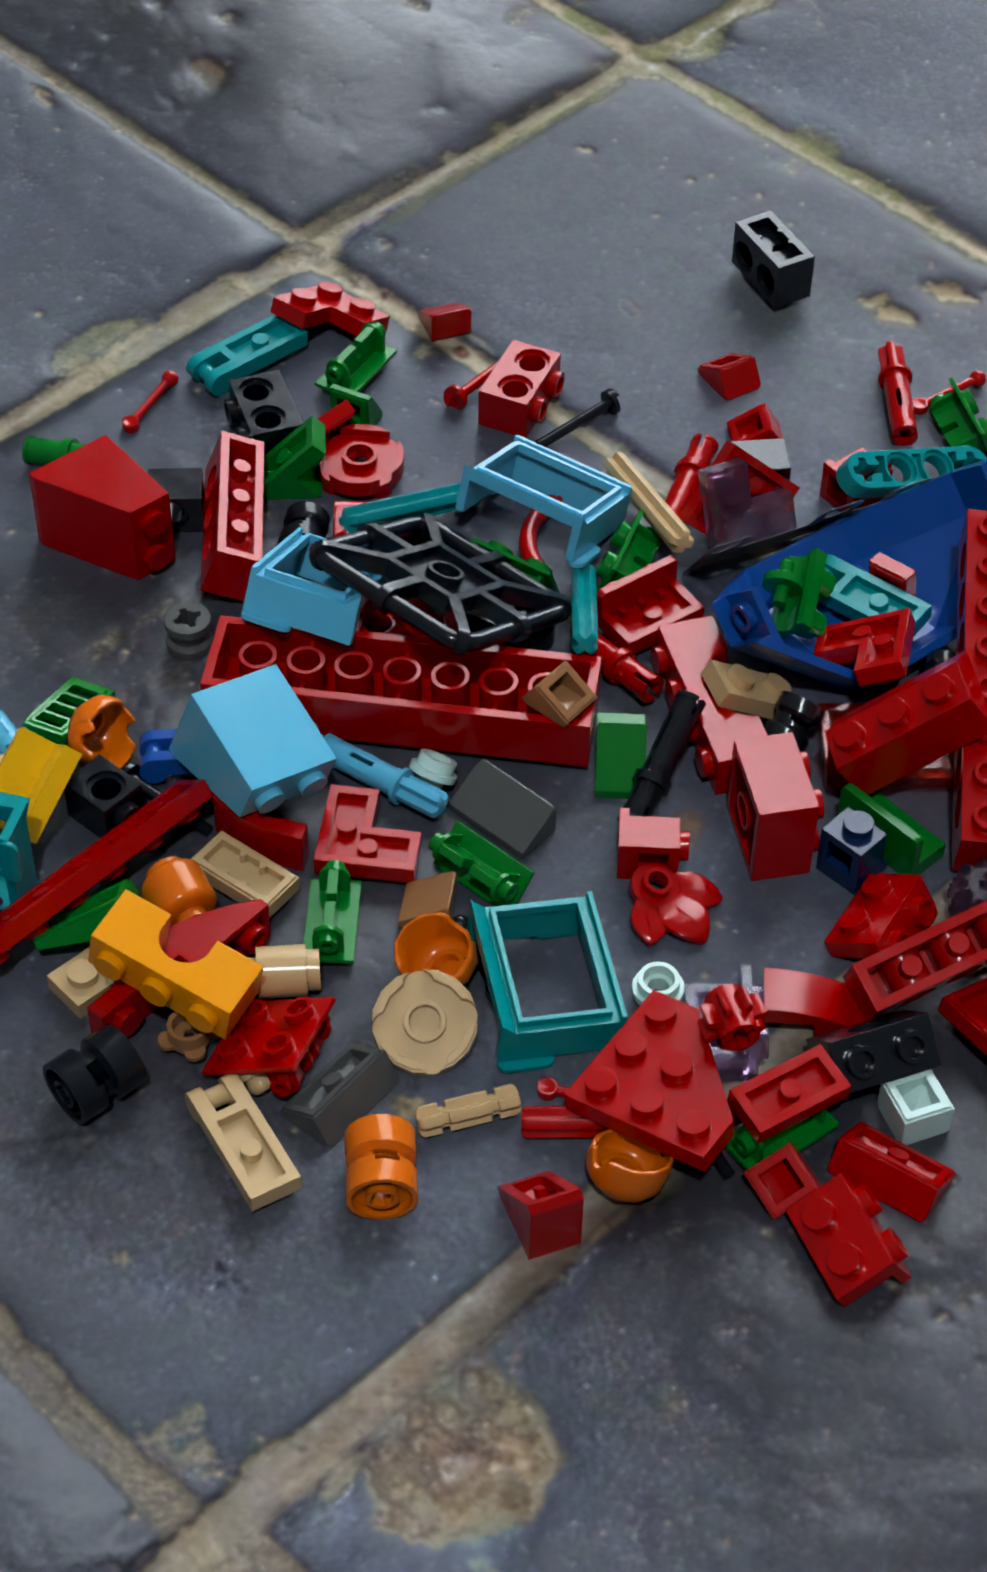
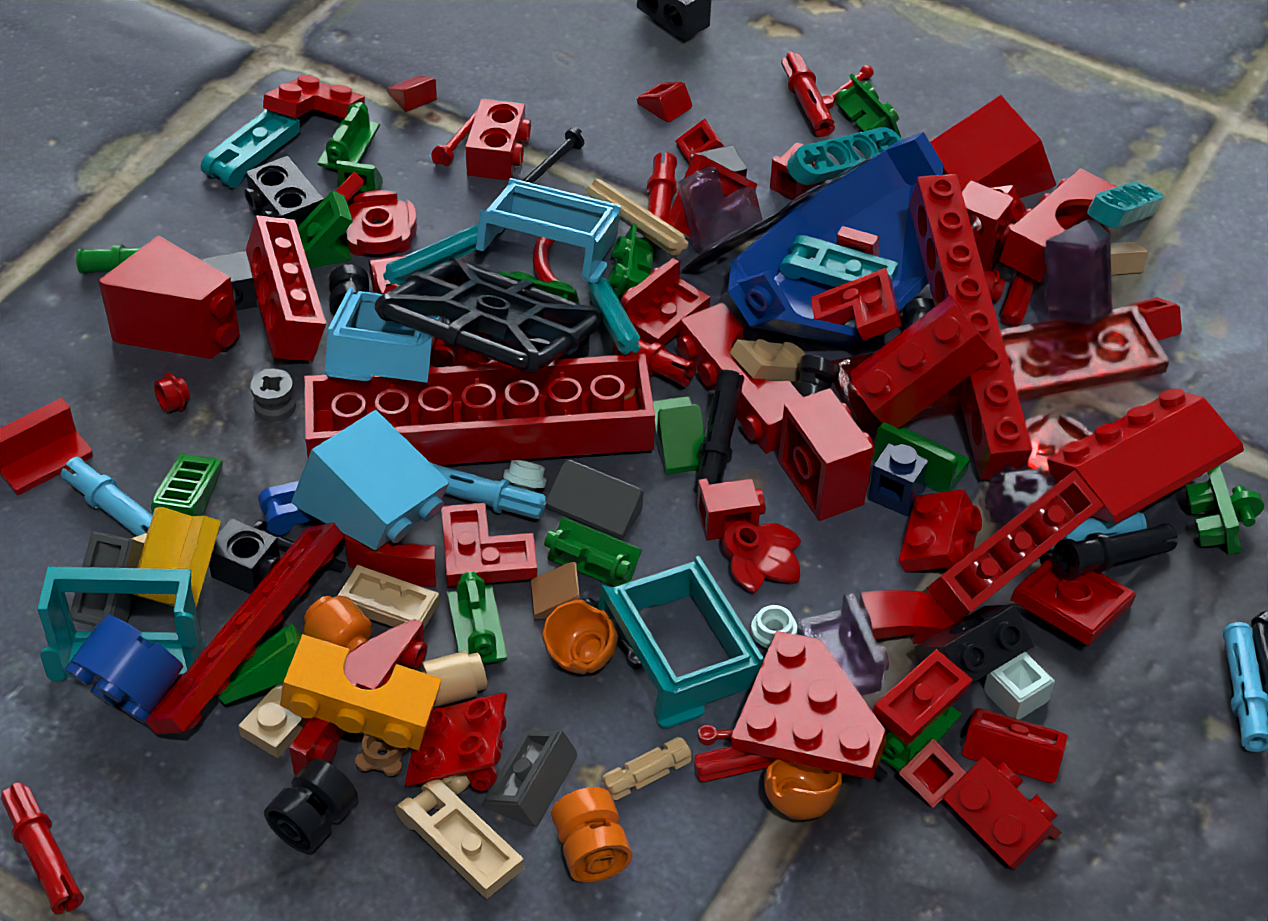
camera: 15 degrees left, 0 degrees up
orange hair [67,695,136,769] -> none
red hinge [122,370,178,433] -> none
tan tile [372,969,478,1077] -> none
red slope [497,1170,584,1260] -> none
medium nougat slope [521,660,598,727] -> none
red gear [697,983,768,1052] -> none
green hips [762,548,836,640] -> none
none -> red plate [154,373,190,413]

